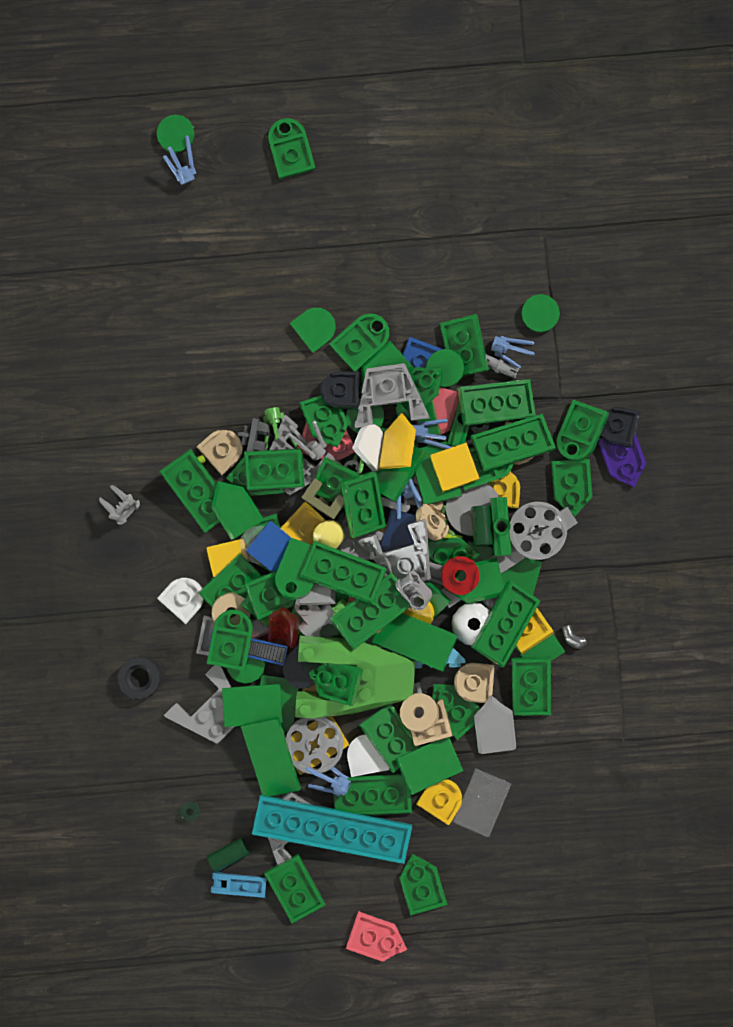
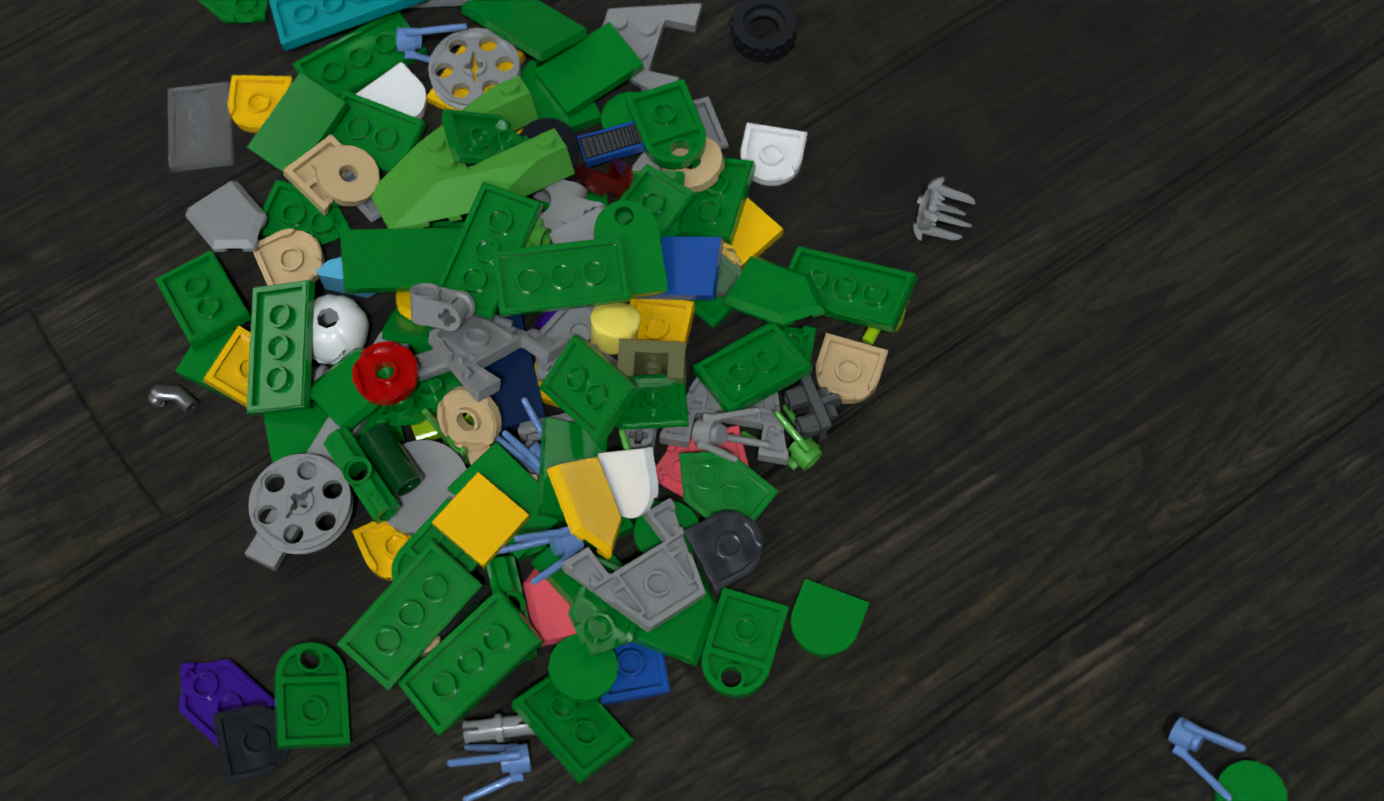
camera: 150 degrees right, 20 degrees down
green tile [551,459,592,517] -> none

